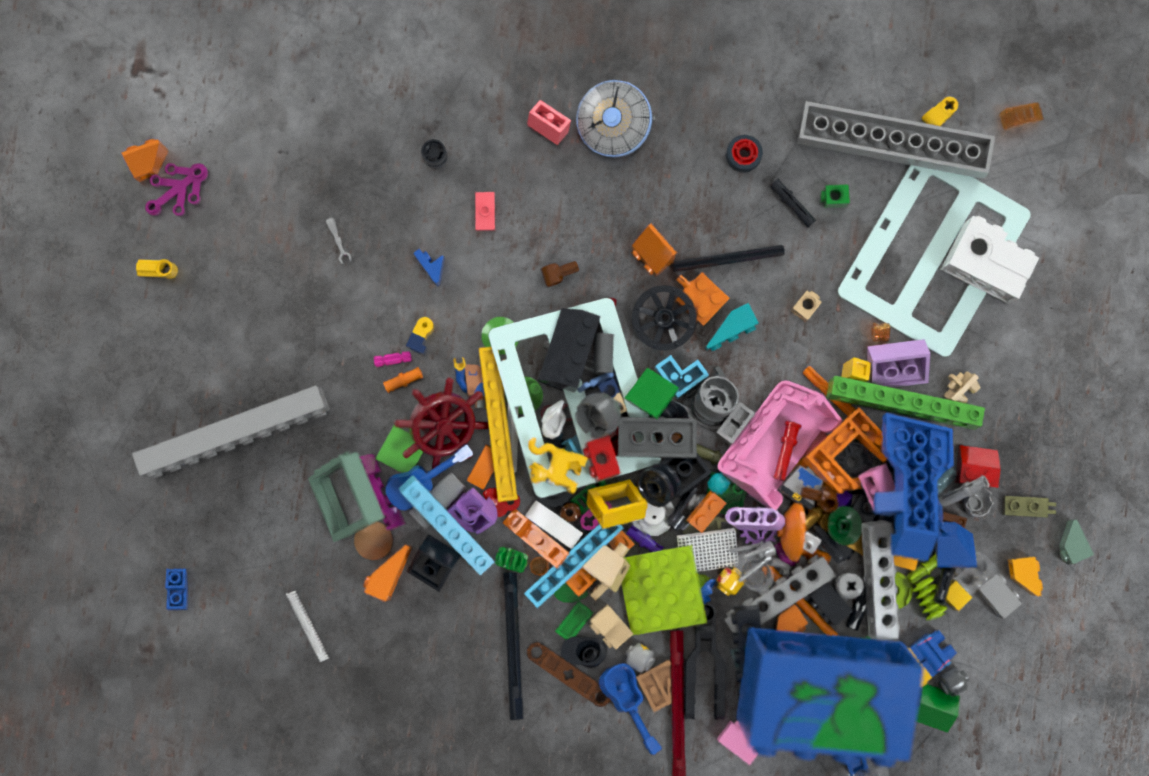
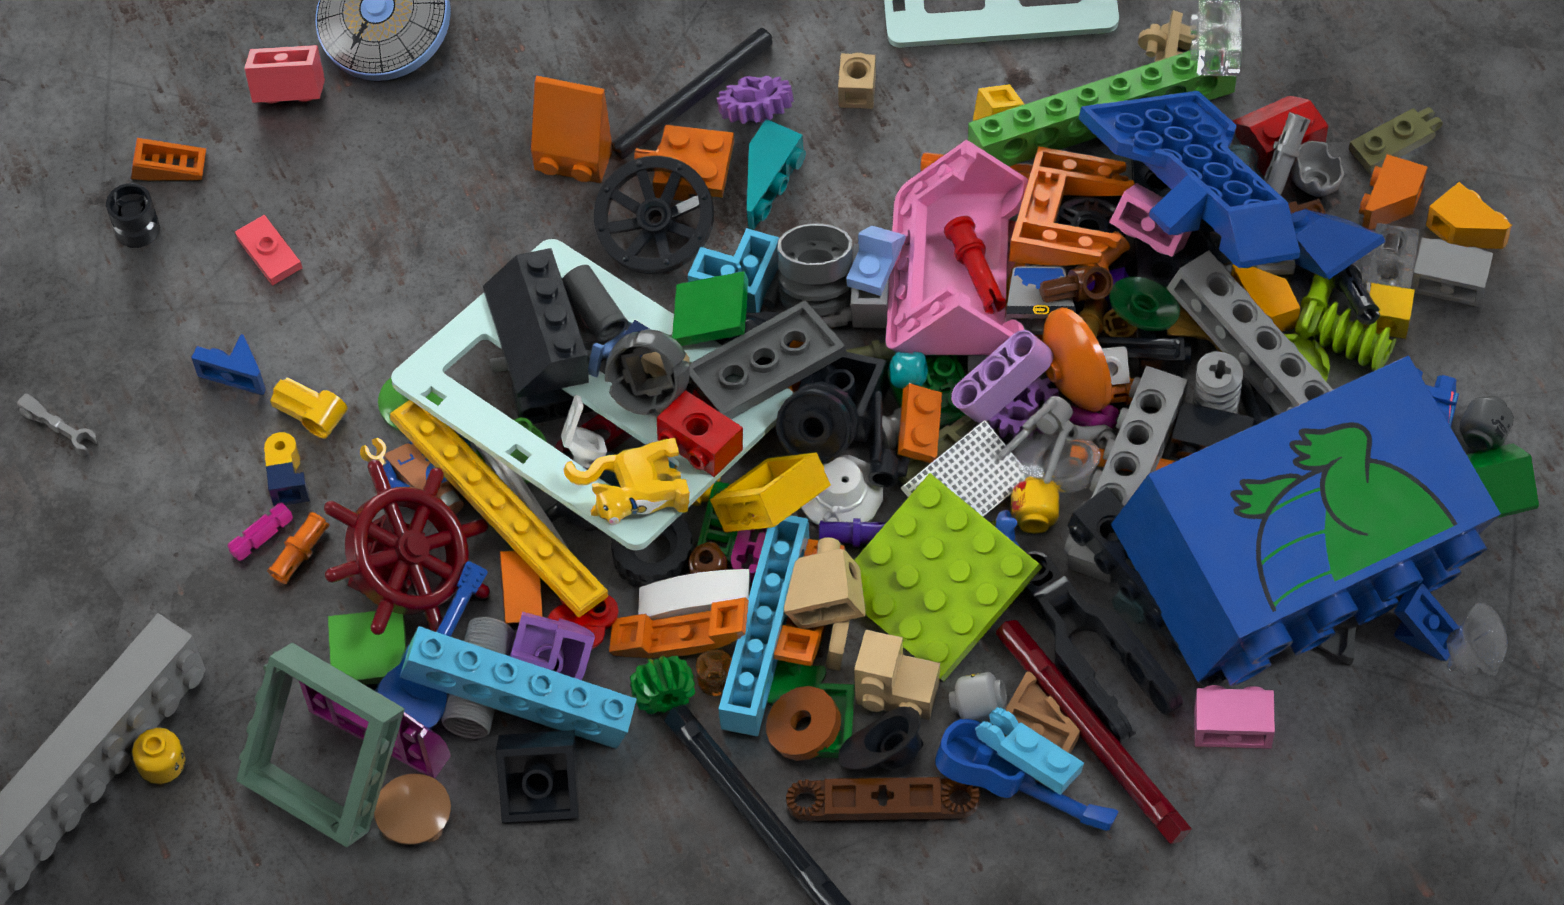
camera: 30 degrees left, 25 degrees down
orange slope [363,545,413,601] -> none
reddish brown axle [540,261,579,287] -> none
lavender slope [867,339,930,388] -> none
clear orange wheel [871,322,890,342] -> none
sand green slope [1059,519,1094,565] -> none
none -> orange slope [131,138,206,181]
none -> yellow head [132,727,186,784]
none -> yellow piece [270,377,348,439]
none -> medium lavender gear [717,76,794,124]
none -> dark orange tile [766,686,841,761]
none -> light blue slope [846,226,906,296]
none -> medium azure hinge [975,707,1084,795]
none -> clear brick [1190,0,1242,76]
none -> orange slope [1359,154,1428,230]

